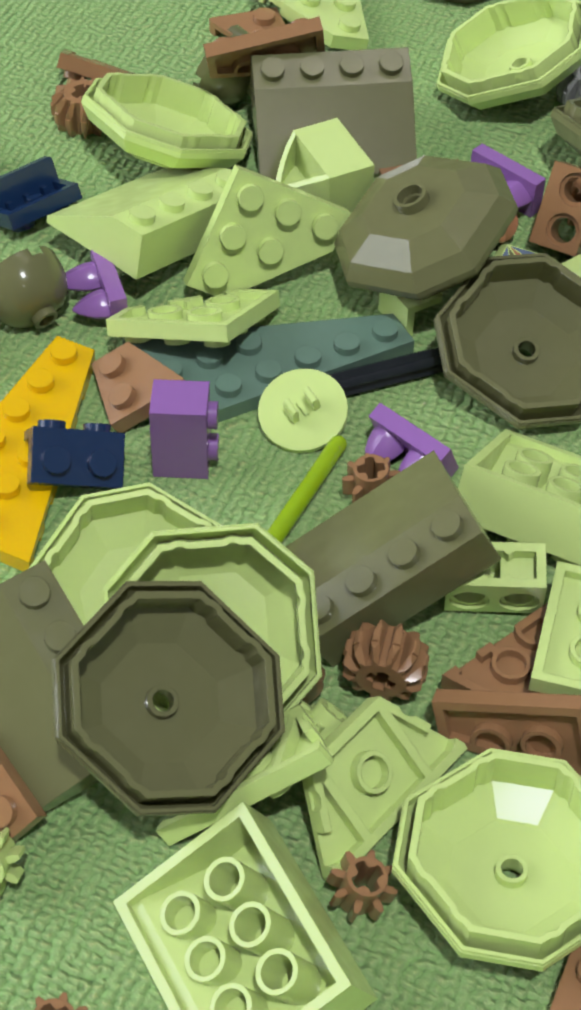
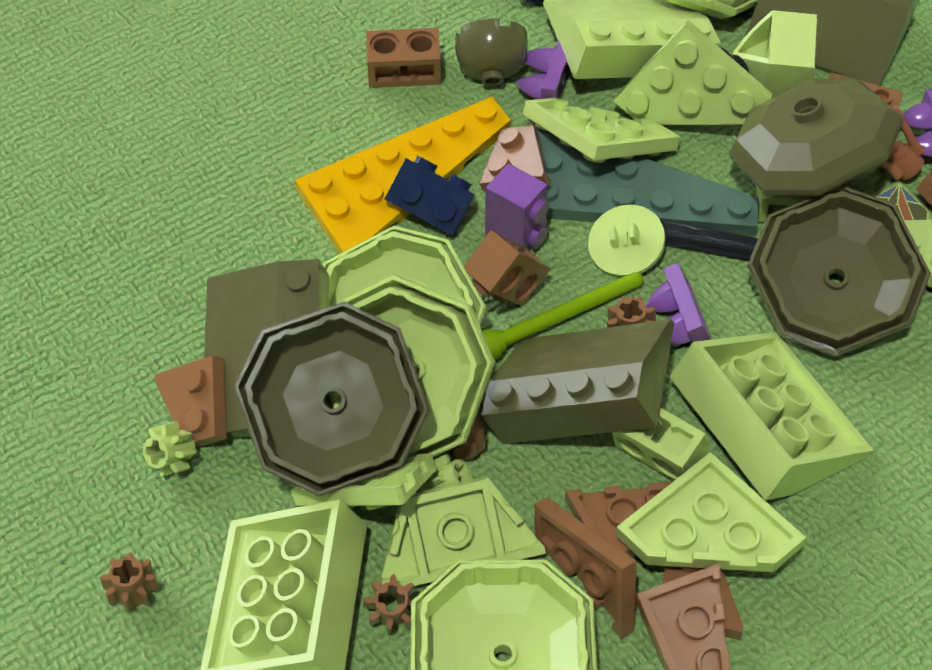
camera: 35 degrees right, 5 degrees up
medium nougat gear [342,619,430,702] -> none
none -> medium nougat brick [464,230,551,306]

